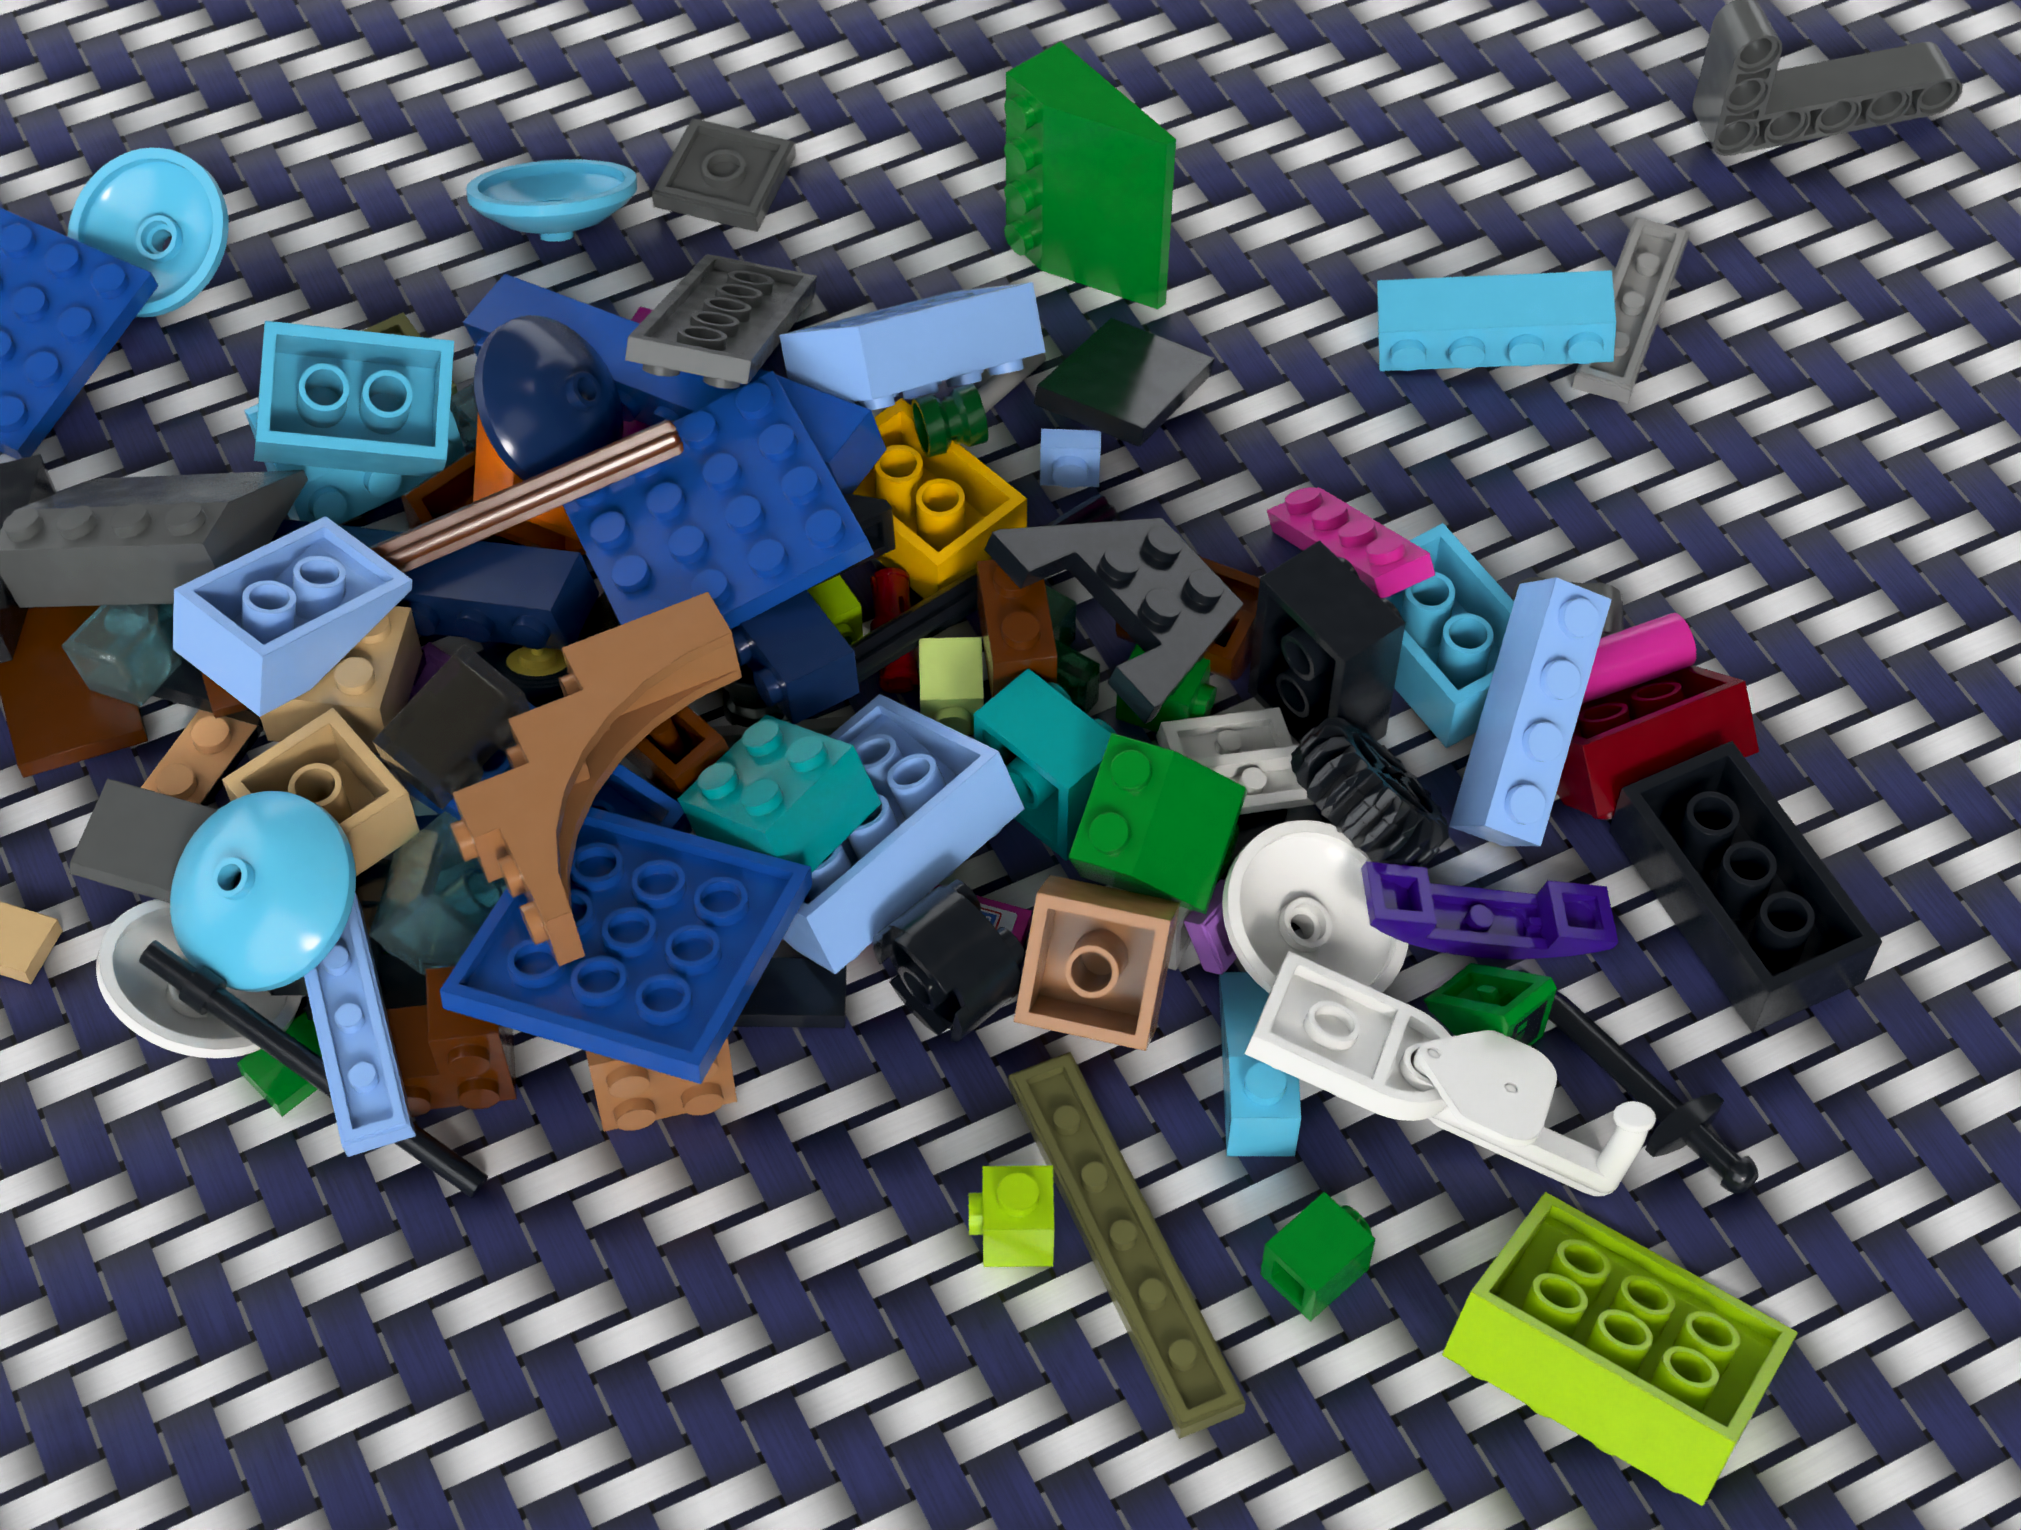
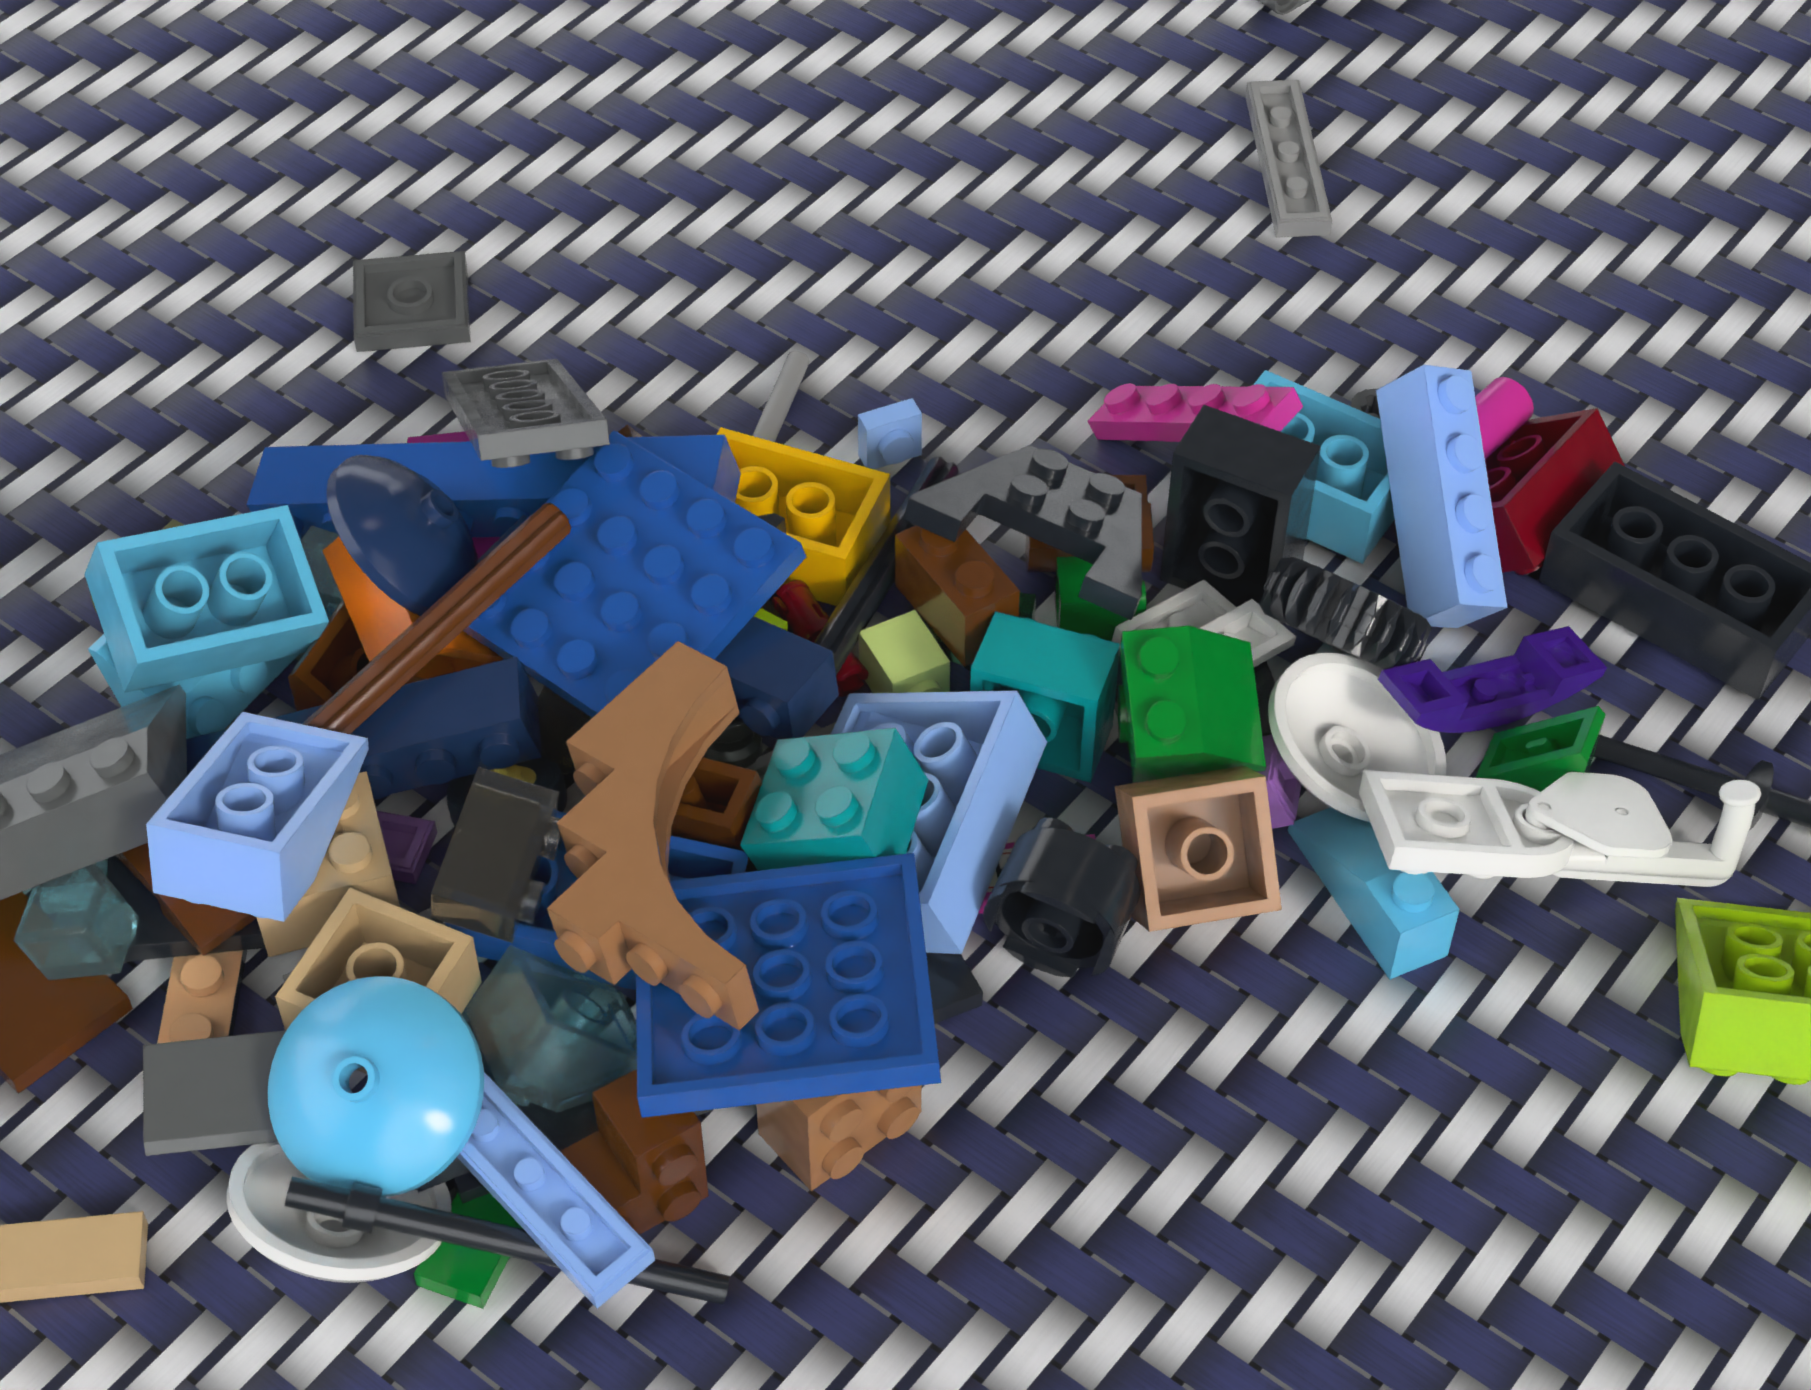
camera: 25 degrees left, 5 degrees down
medium azure dish [466,159,637,242] -> none
light blue brick [779,282,1045,410] -> none
dark green wheel [912,384,988,457] -> none
lime brick [969,1165,1054,1267] -> none
green slope [1004,41,1176,309] -> none
olive tile [1008,1052,1246,1439] -> none
black tile [1034,318,1215,446] -> none
green brick [1260,1192,1376,1322] -> none
medium azure brick [1377,270,1616,371] -> none

